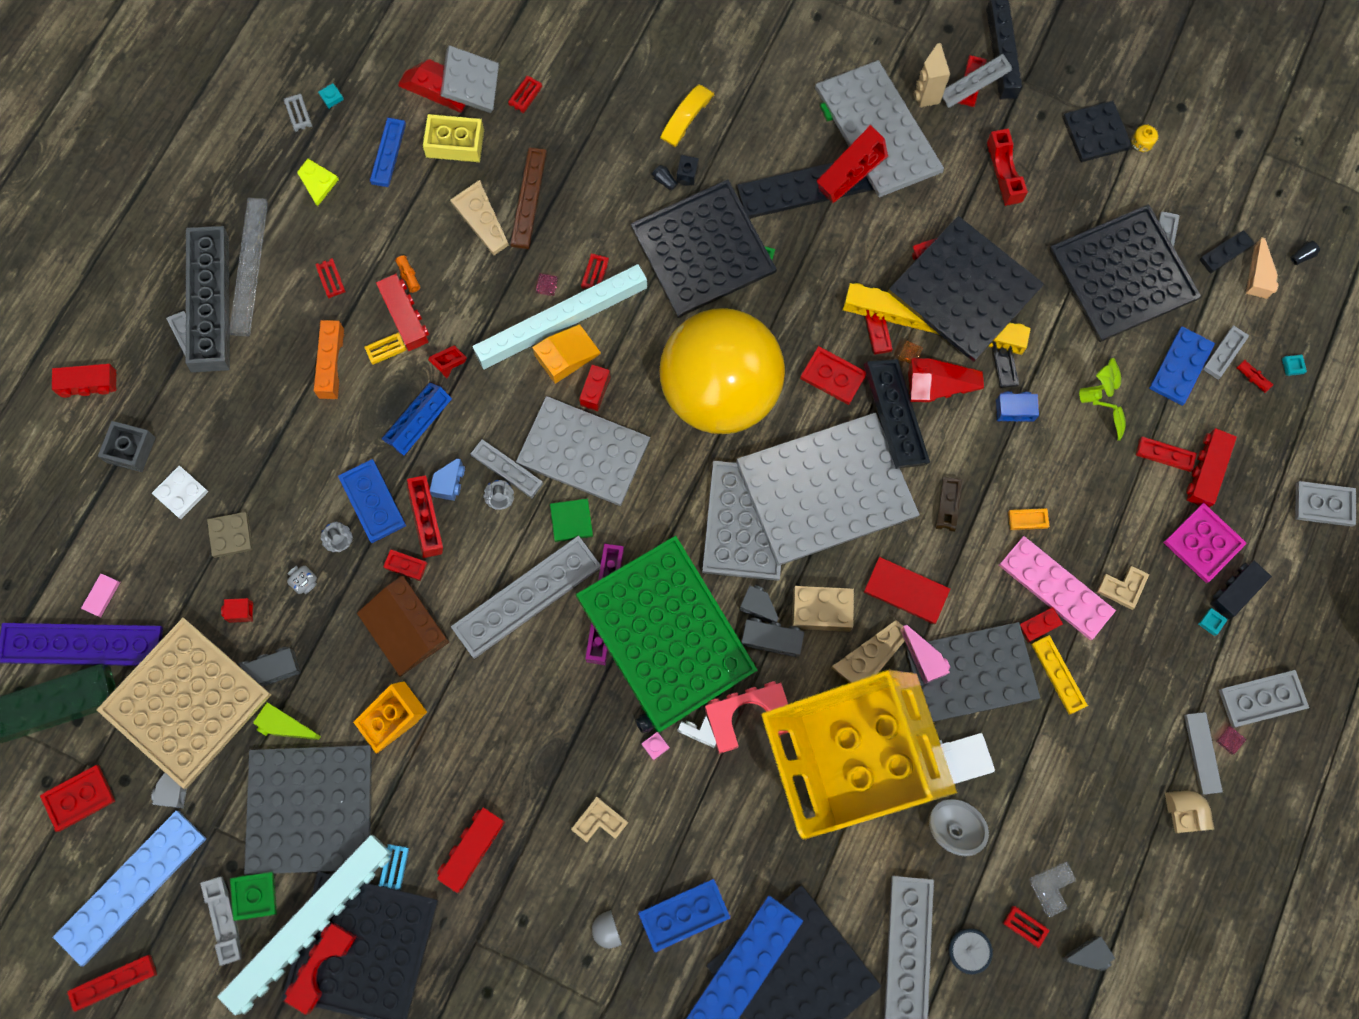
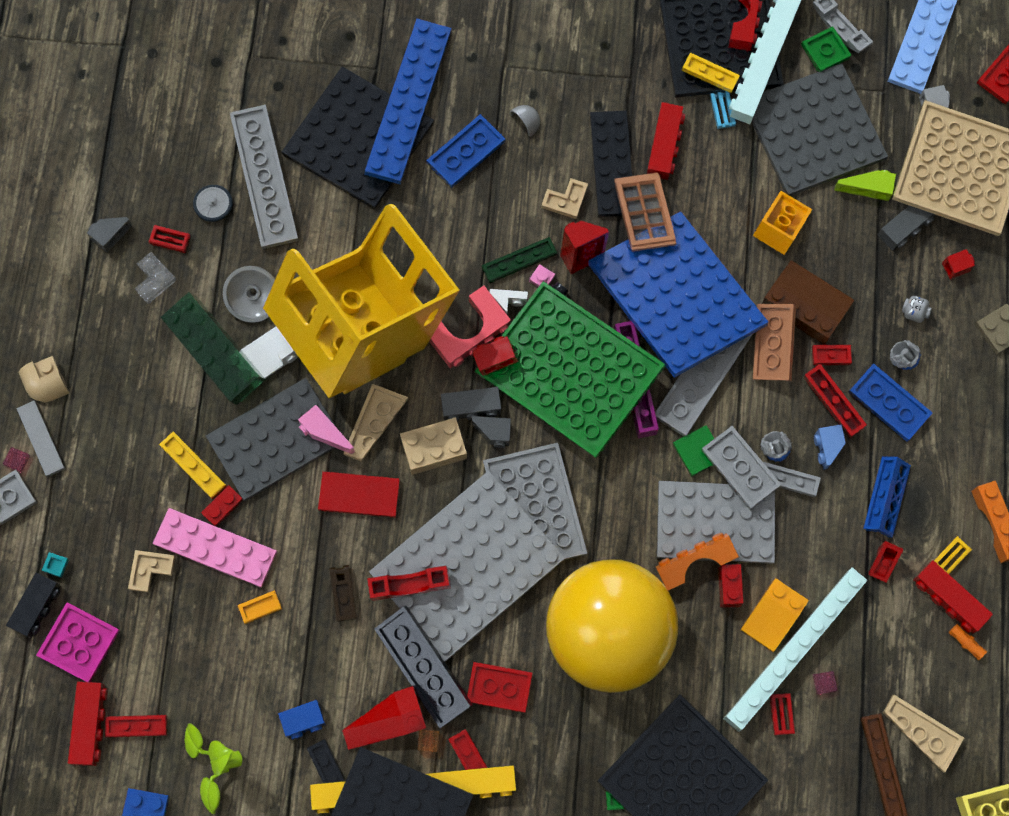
camera: 160 degrees right, 0 degrees up
none -> clear green brick [161,292,266,405]
none -> red arch [367,566,451,601]
none -> red brick [472,336,518,376]
none -> dark green tile [482,237,557,284]
none -> red slope [560,221,609,274]
none -> blue plate [588,212,768,378]
none -> black plate [590,110,635,217]
none -> nougat piece [614,173,676,252]
none -> orange arch [656,532,739,591]
none -> yellow plate [682,53,740,93]
none -> light grey plate [702,426,782,509]
none -> nougat plate [753,304,796,381]

